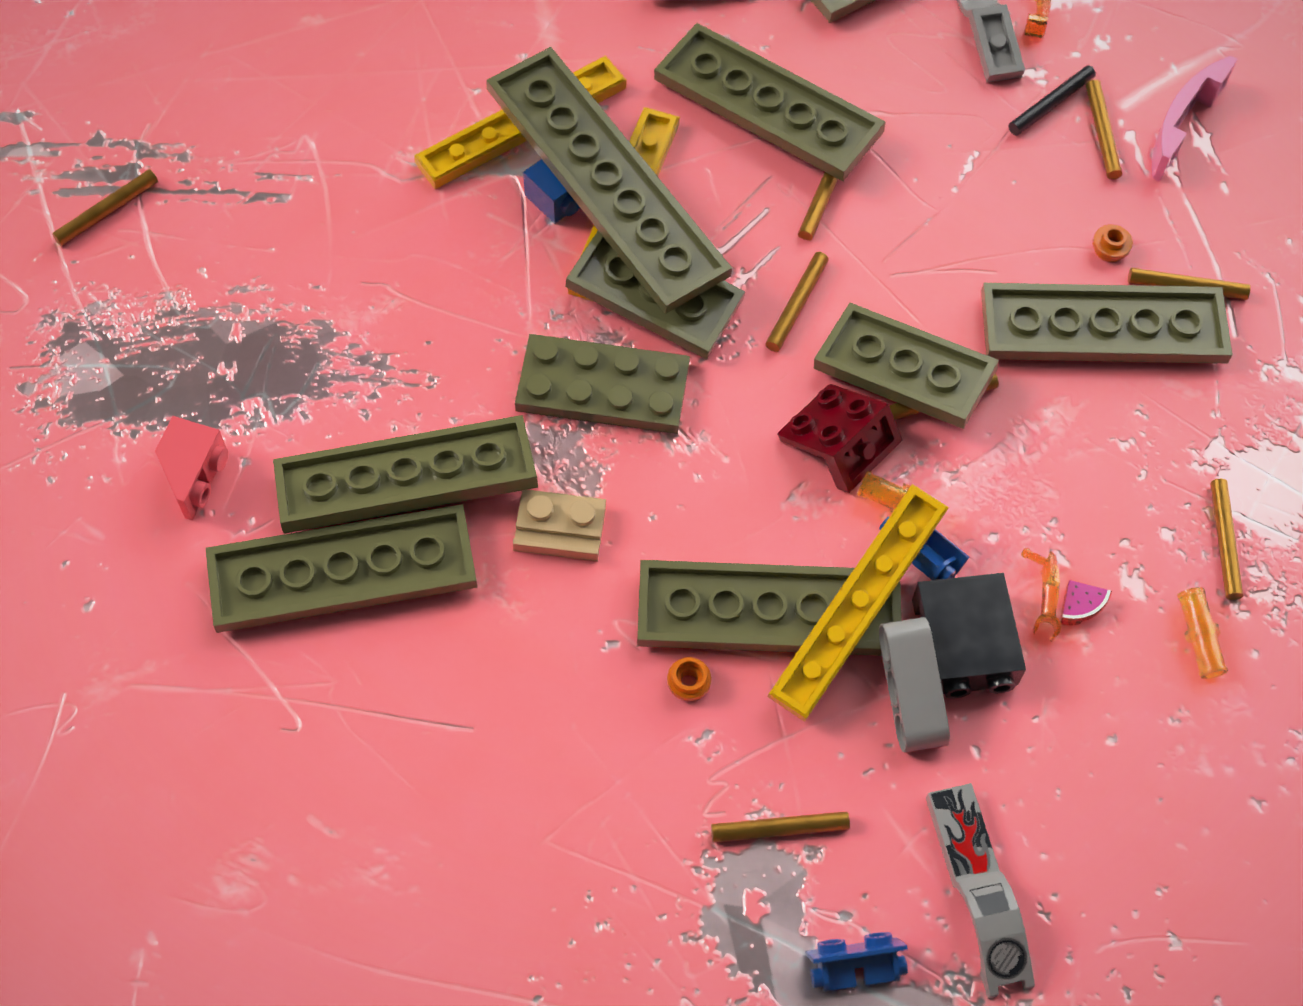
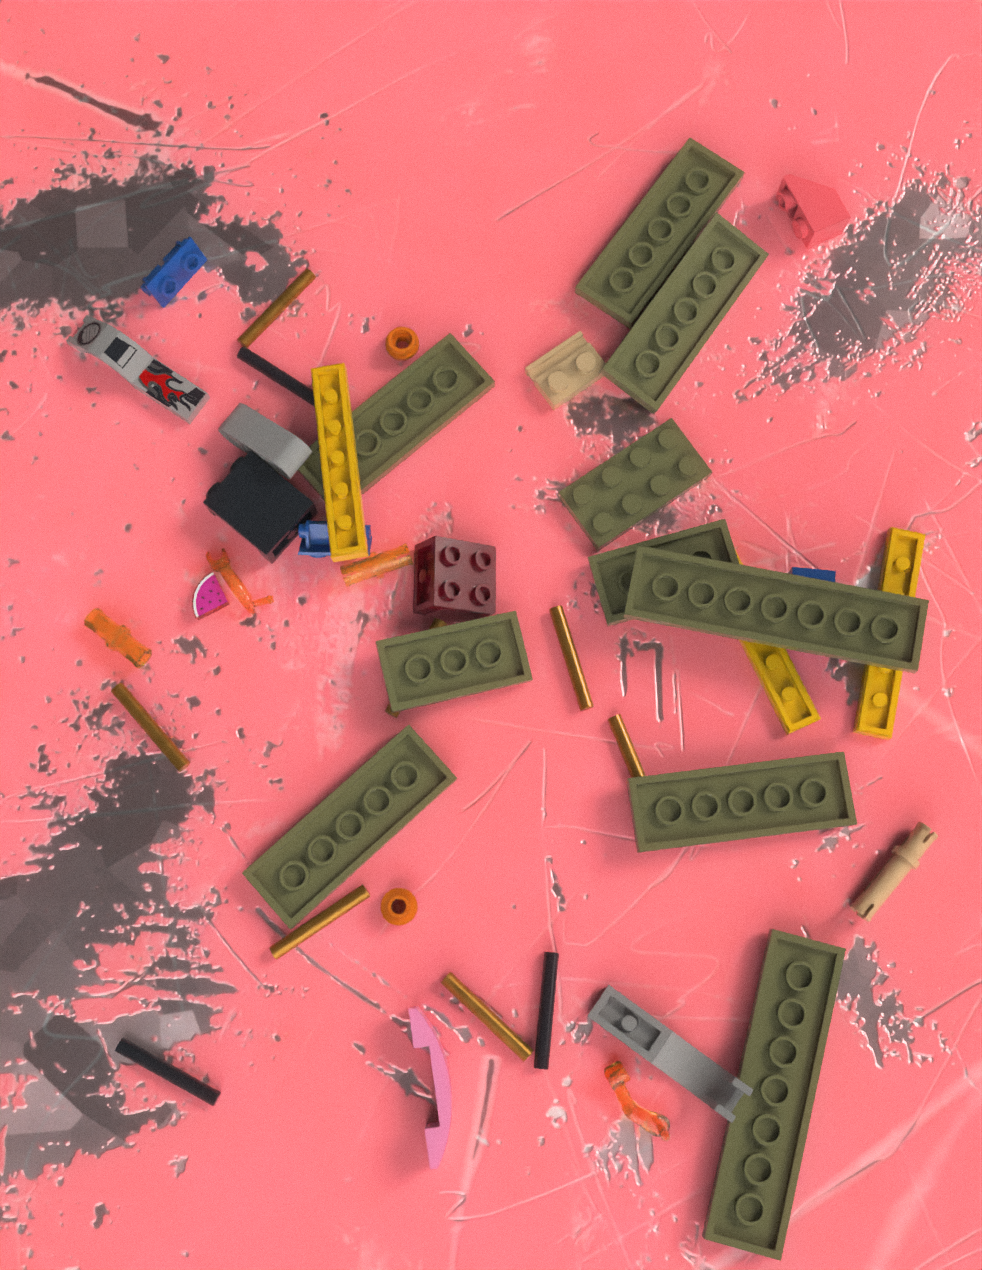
camera: 140 degrees right, 15 degrees up
none -> black bar [237,346,315,407]

